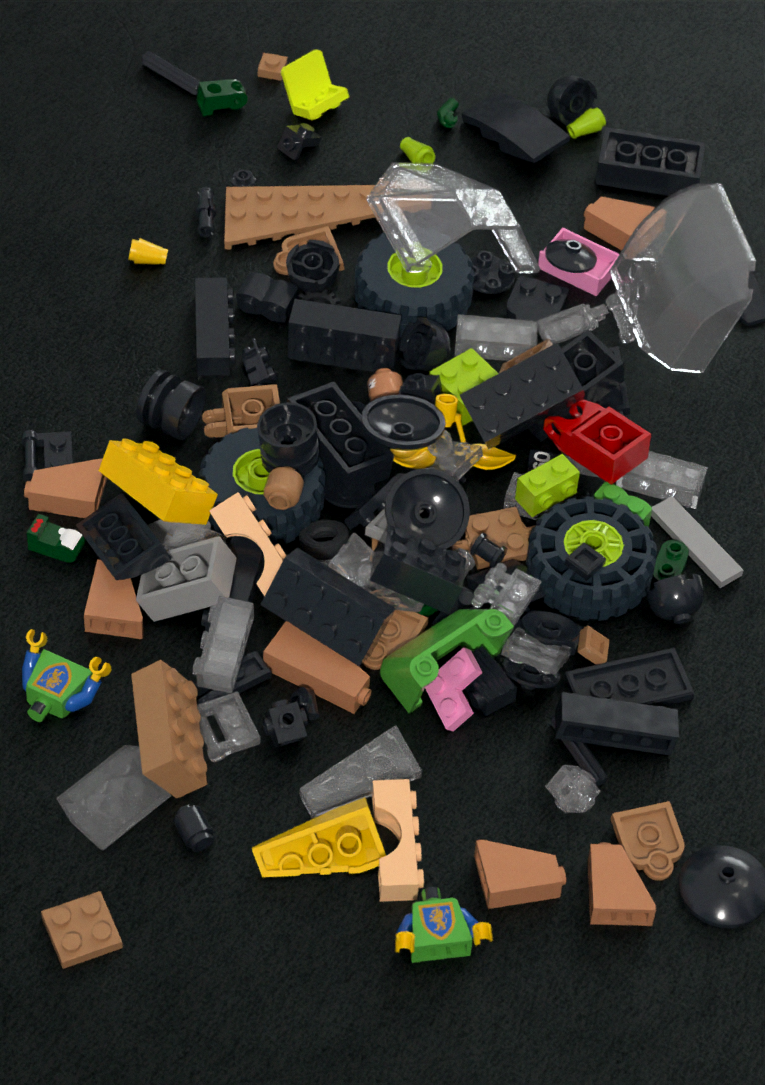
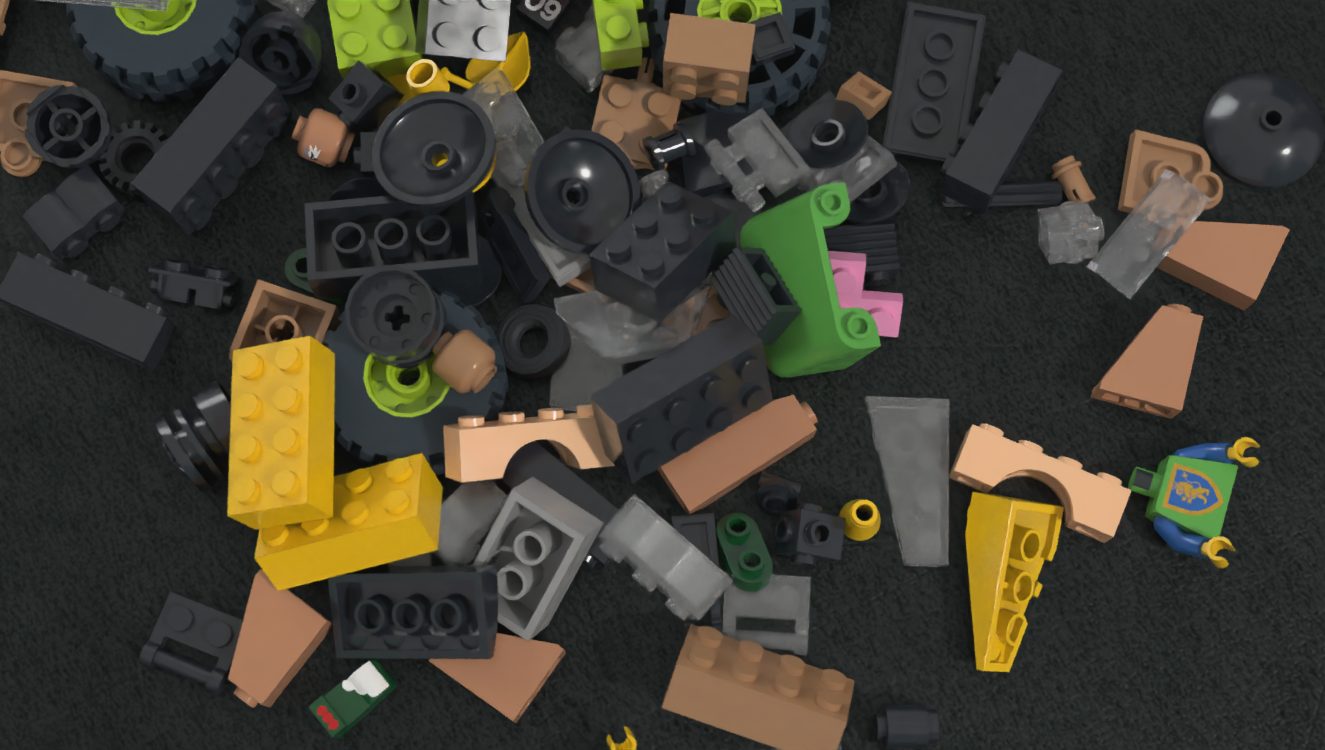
camera: 60 degrees left, 25 degrees up
none -> yellow brick [228,336,335,530]
none -> medium nougat brick [663,13,756,105]
none -> black brick [710,247,802,345]
none -> dark green plate [716,513,773,592]
none -> yellow cone [839,499,881,541]
none -> medium nougat pin [1051,156,1096,211]
none -> clear brick [1086,169,1211,299]

